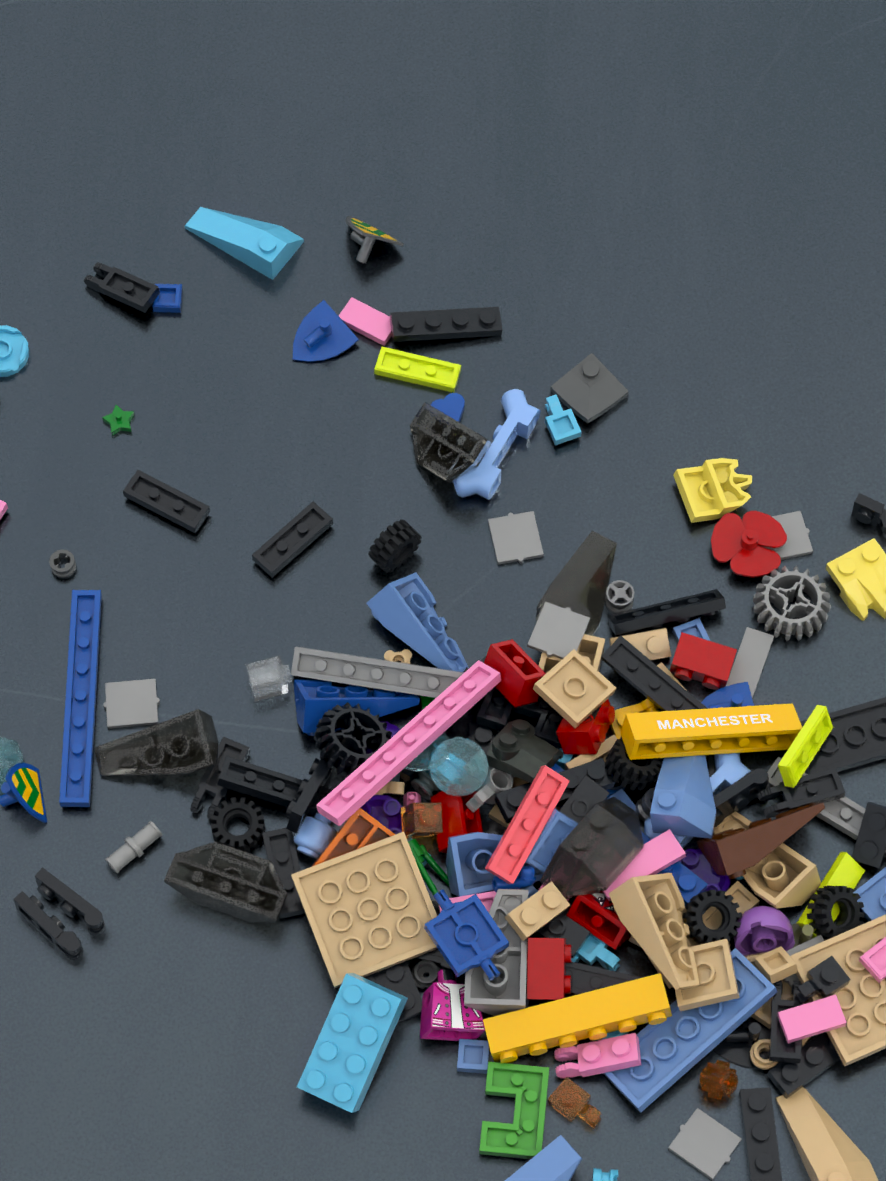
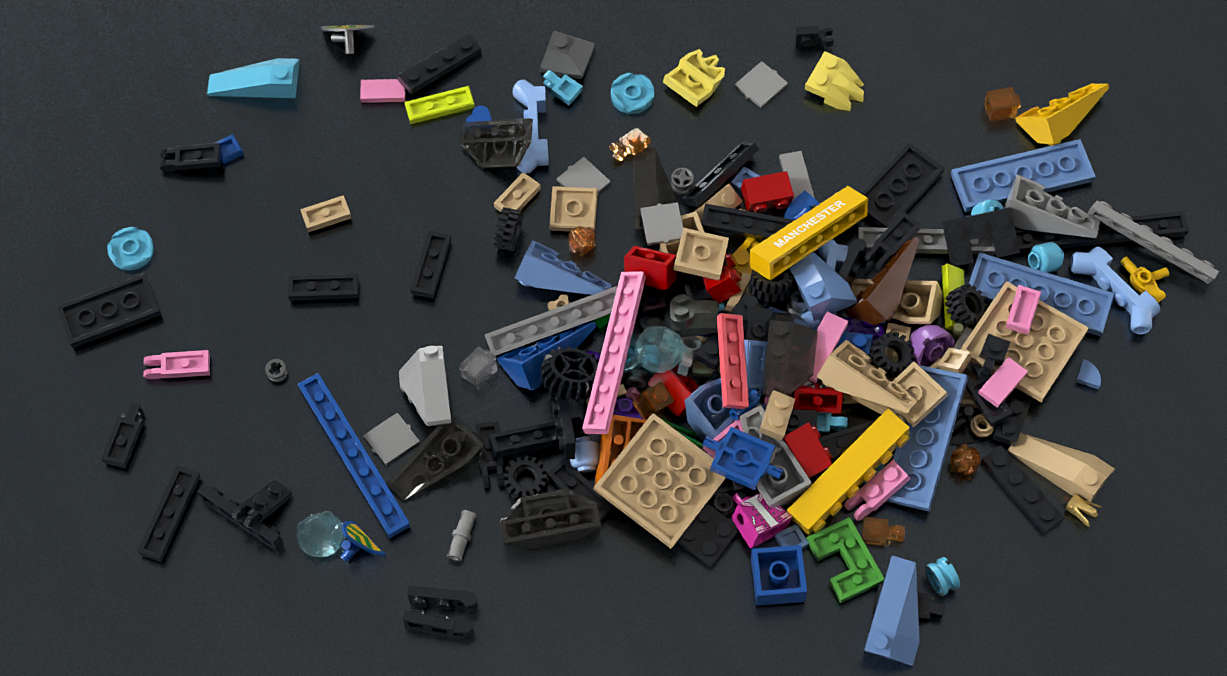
camera: 30 degrees left, 0 degrees up
green piece [102,405,135,435] -> none
blue shield [292,300,359,362] -> none
medium azure brick [297,973,408,1113] -> none
light grey piece [668,1108,742,1181] -> none
red piece [711,511,787,578] -> none
light grey gear [753,565,831,641] -> none
neon yellow tile [778,705,833,788] -> none
none -> tan plate [300,195,351,232]
none -> light grey wedge [399,346,451,426]
none -> tan plate [494,173,541,212]
none -> tan plate [549,186,598,232]
none -> clear orange gear [568,226,596,254]
none -> clear orange plate [609,128,651,161]
none -> medium azure tile [611,73,654,114]
none -> blue brick [751,545,807,606]

